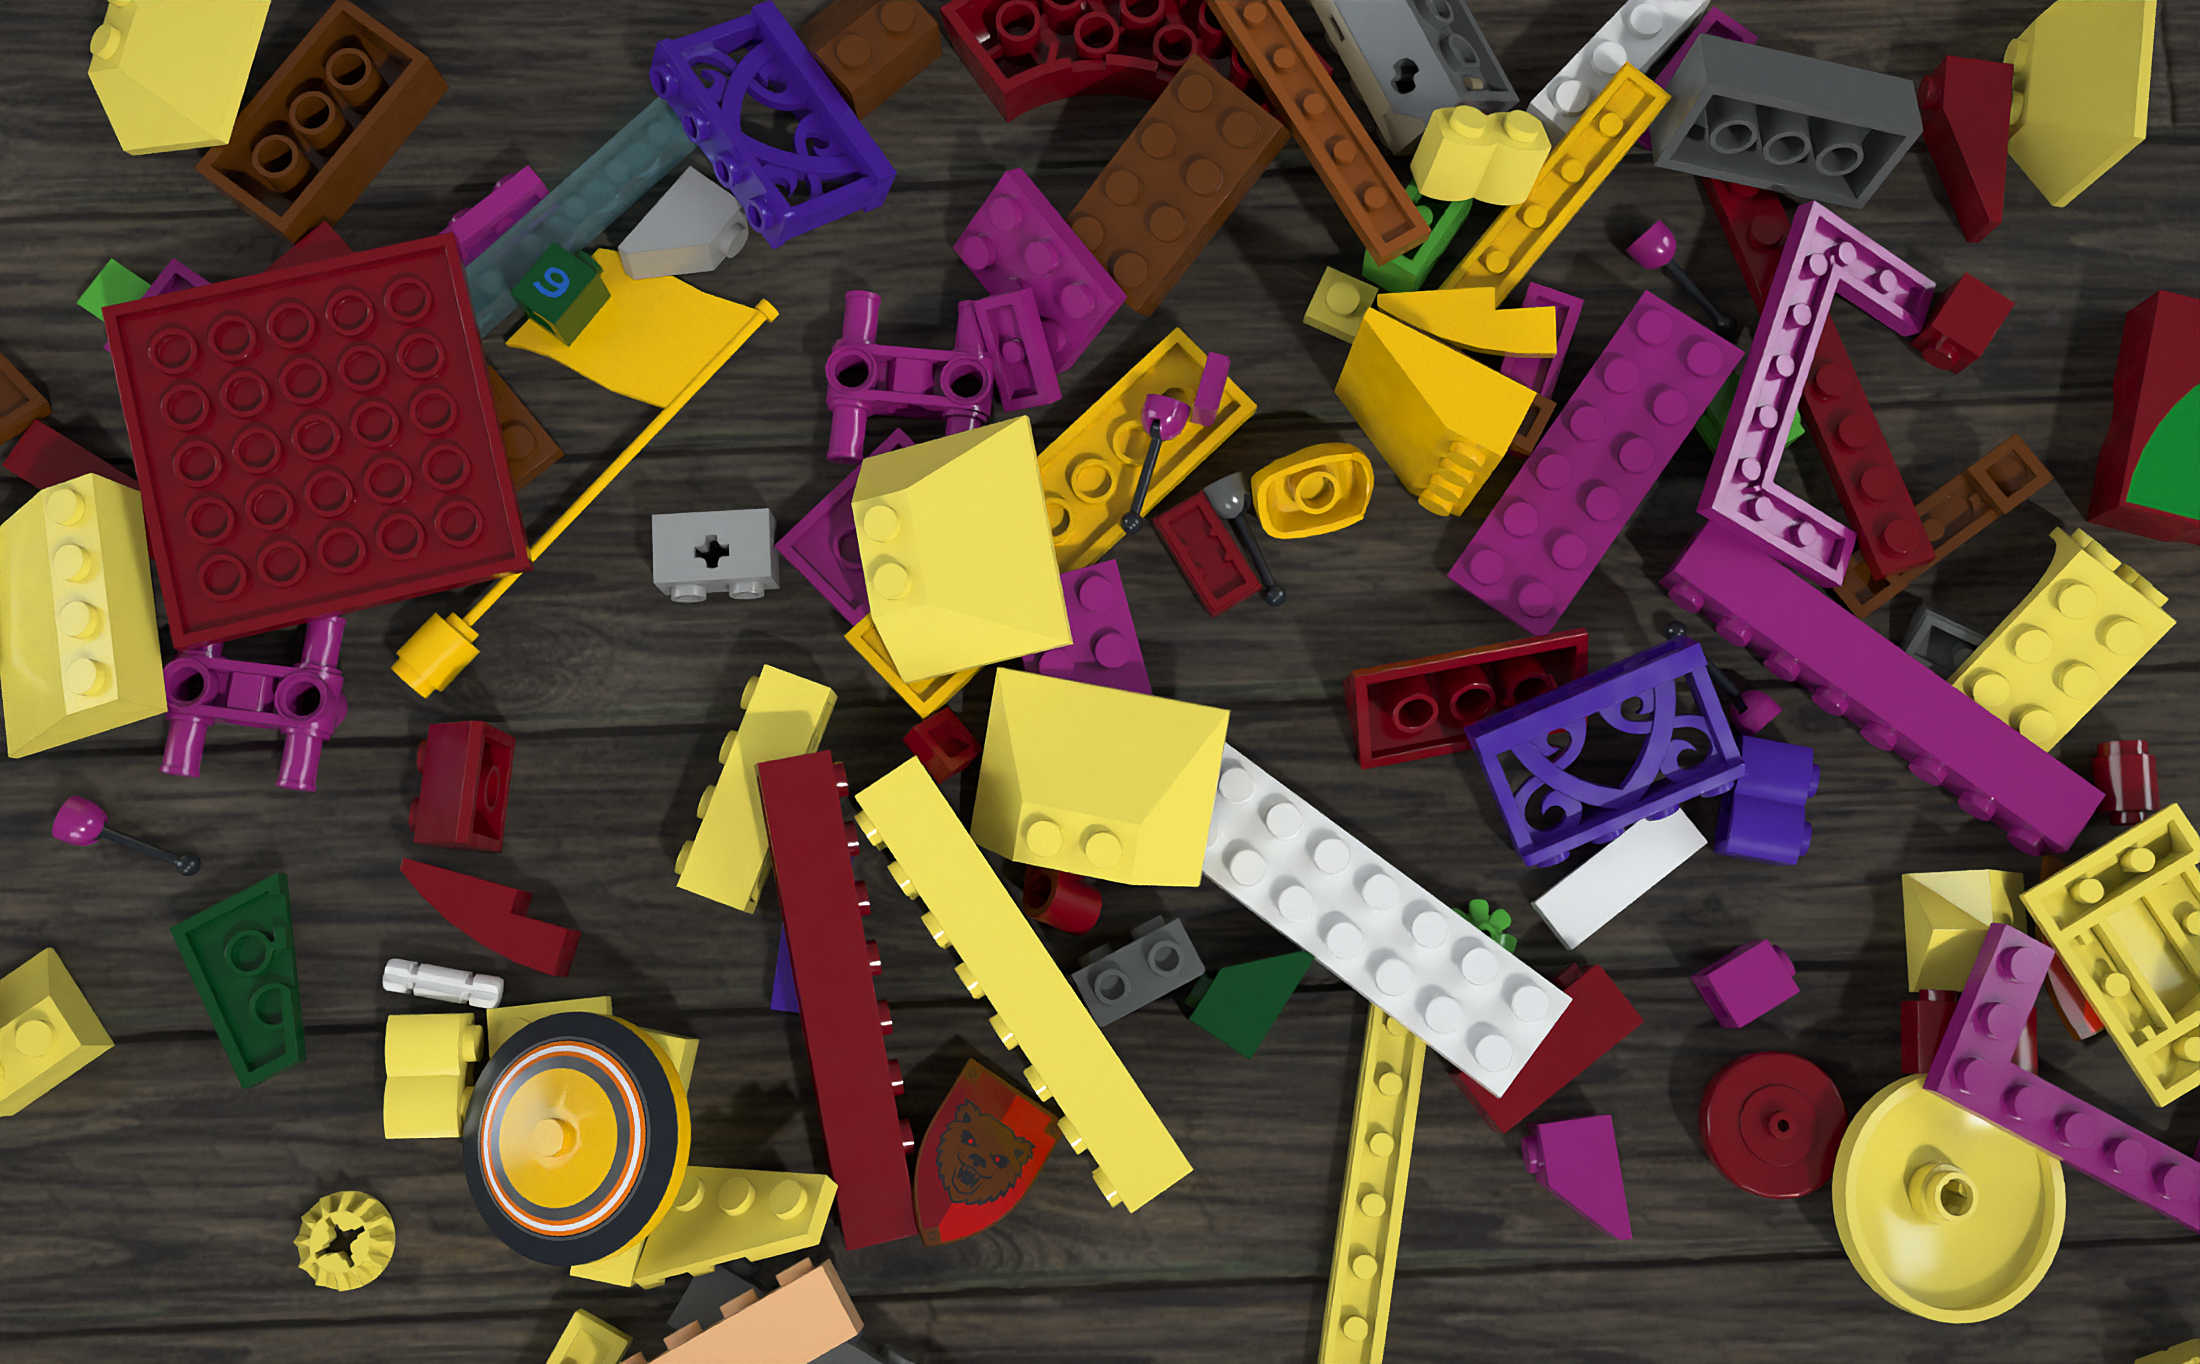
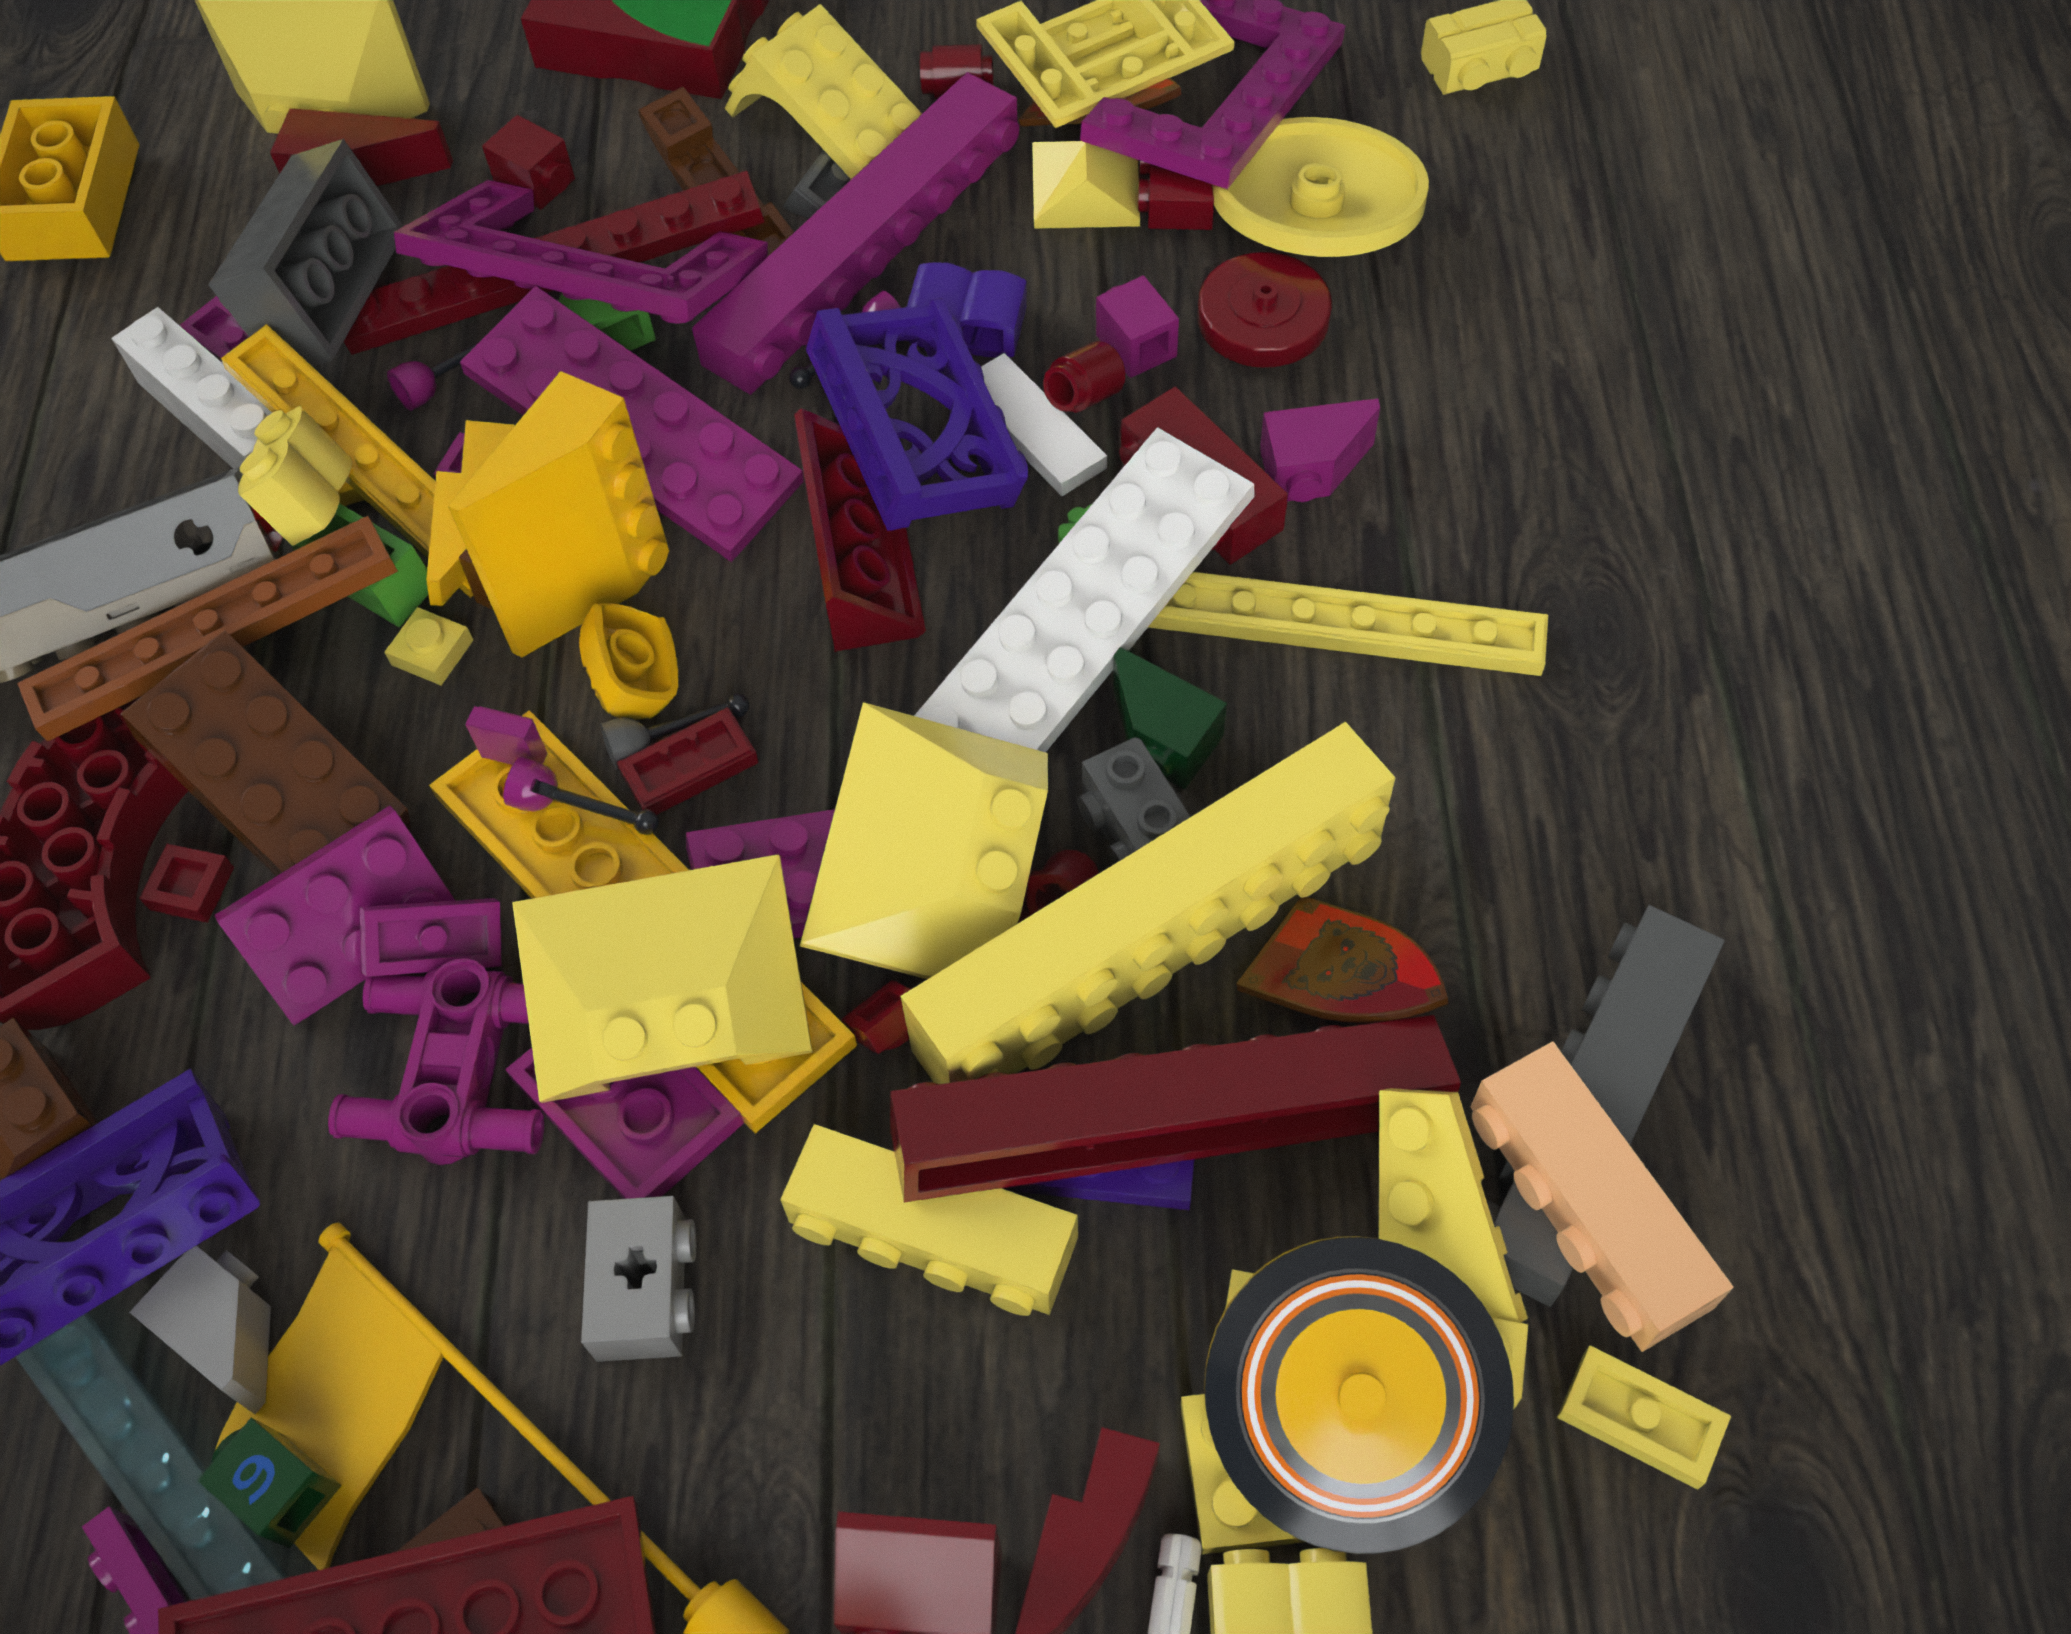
camera: 85 degrees left, 20 degrees down
none -> dark red plate [139,843,234,923]
none -> dark red brick [1043,341,1126,412]

